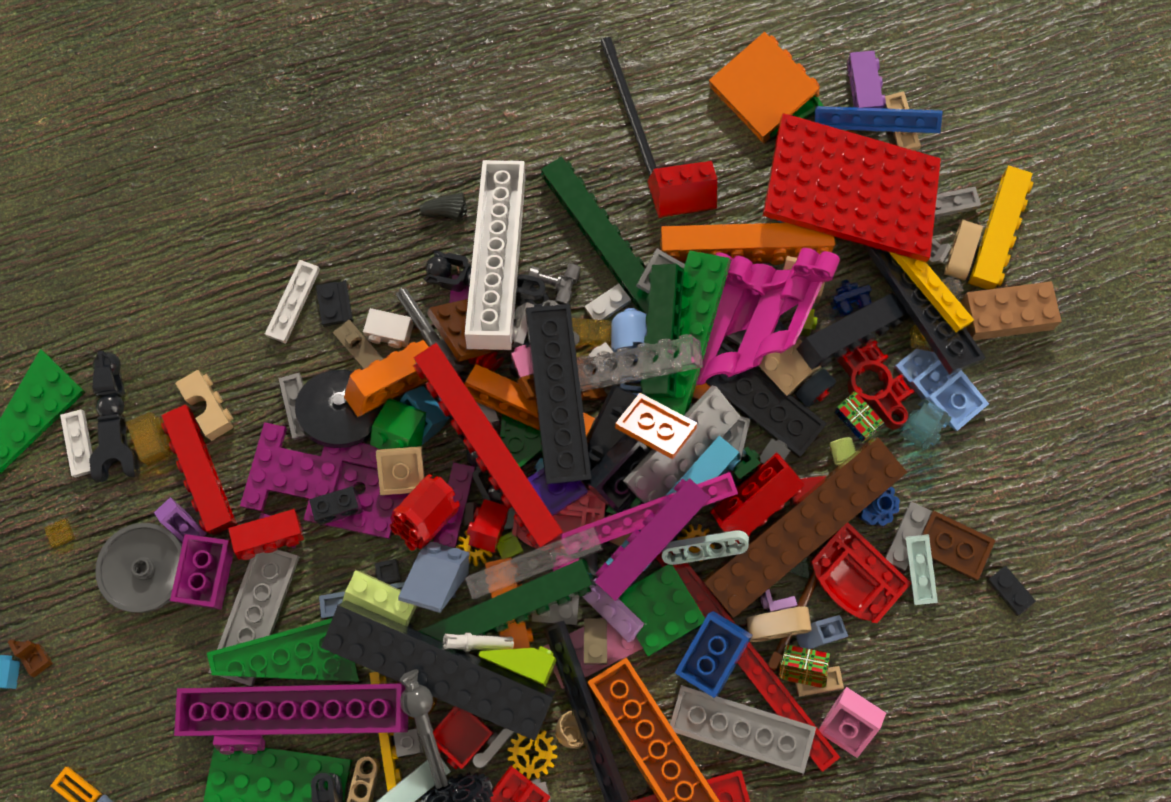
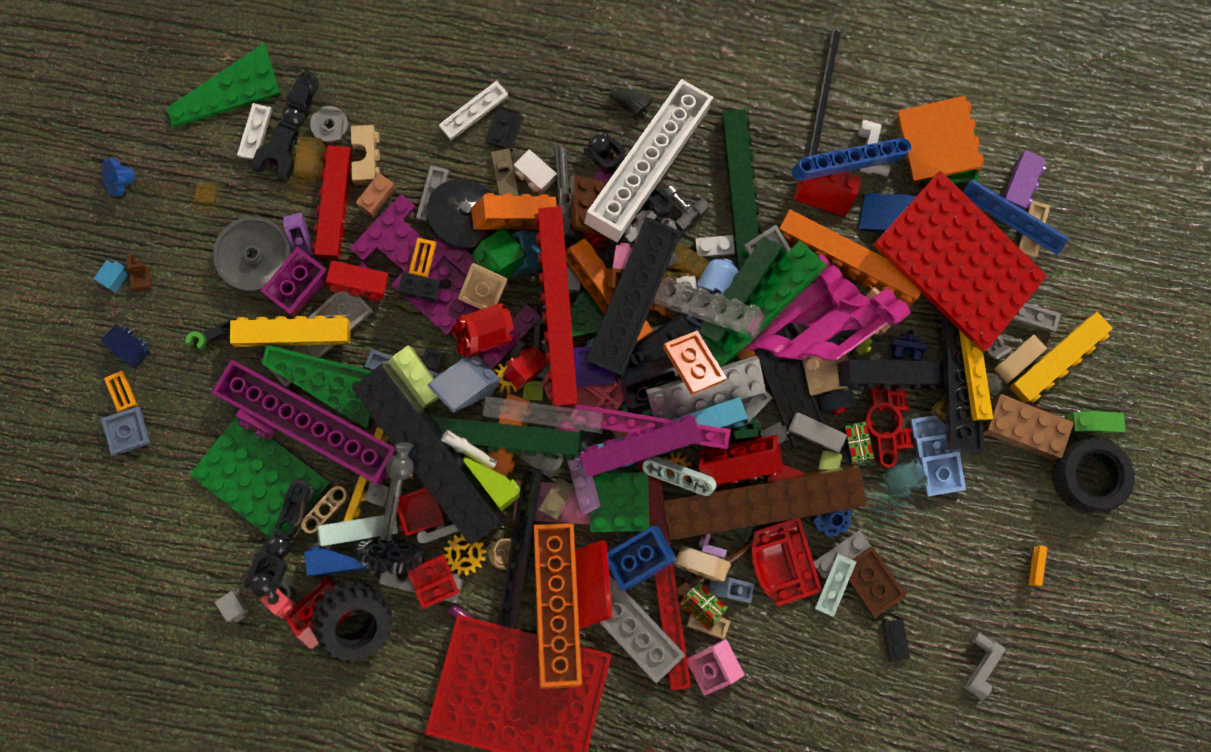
camera: 20 degrees right, 5 degrees up
none -> clear blue brick [101,324,151,369]
none -> piece [185,319,236,351]
none -> yellow brick [230,315,351,347]
none -> light grey plate [310,106,349,144]
none -> nougat brick [356,173,397,219]
none -> light orange tile [408,238,437,278]
none -> red tile [575,540,612,628]
none -> light grey beam [788,413,847,454]
none -> blue beam [791,138,911,181]
none -> white beam [859,120,891,177]
none -> blue slope [859,193,915,234]
none -> light grey beam [965,632,1005,700]
none -> light orange tile [1028,546,1047,586]
none -> black tyre [1053,438,1135,514]
none -> bright green slope [1066,411,1126,434]

